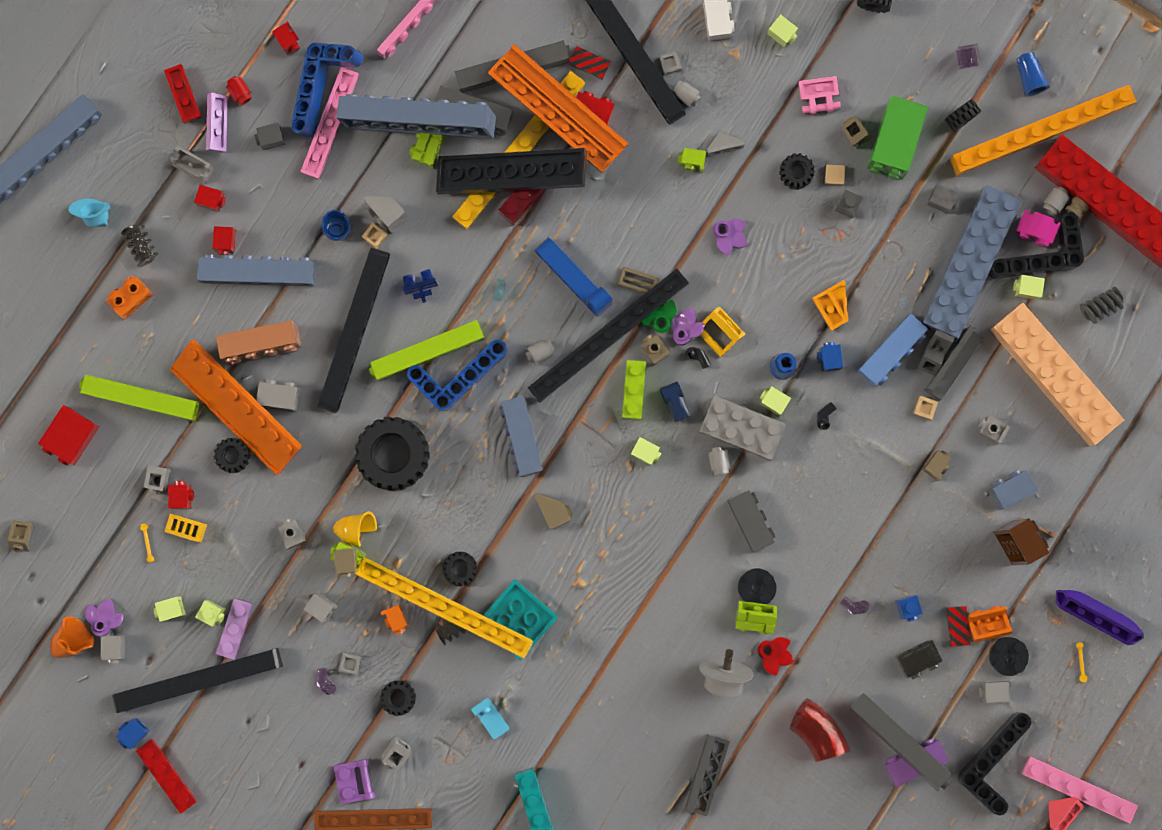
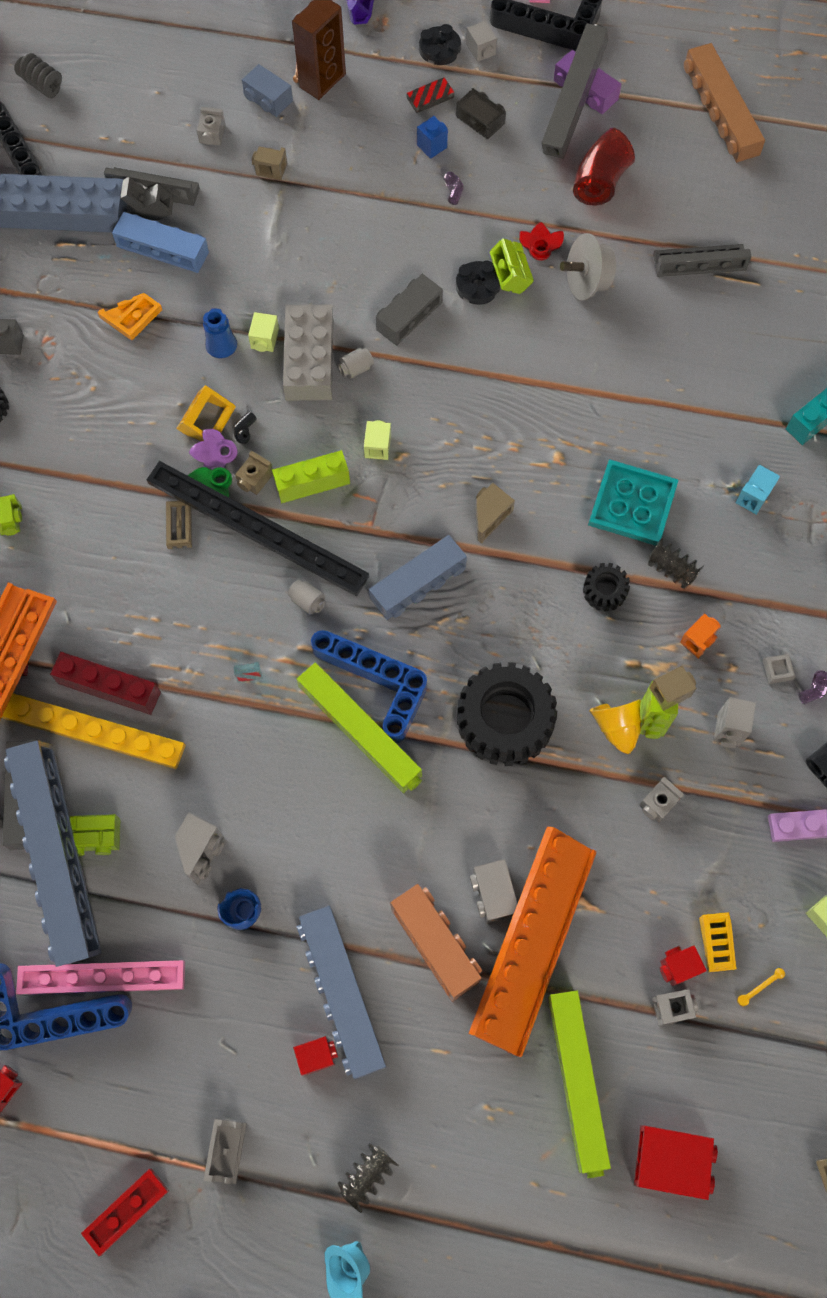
camera: 115 degrees left, 15 degrees down
orange brick [106,276,153,320] -> none
red brick [194,185,226,212] -> none
yellowish green brick [195,600,226,627] -> none
lavender plate [206,93,228,153] -> none
black tyre [213,438,251,473] -> none
red brick [226,76,253,106] -> none
dark grey brick [255,123,286,150] -> none
black beam [318,247,390,413] -> none
yellow plate [355,557,533,659] -> none
tan tile [361,222,388,249] -> none
black tyre [380,680,416,716] -> none
clear blue hips [402,269,438,303] -> none
black plate [436,148,587,195] -> none
blue beam [534,237,613,317] -> none
dark blue piece [660,381,690,422] -> none
medium lavender plate [713,218,747,255] -> none
blue brick [817,342,843,372] -> none
black arm [817,402,836,430] -> none
tan tile [913,396,938,420] -> none
orange bracket [968,606,1012,643] -> none
light nougat brick [990,303,1124,446] -> none
yellowish green brick [1013,275,1045,300] -> none

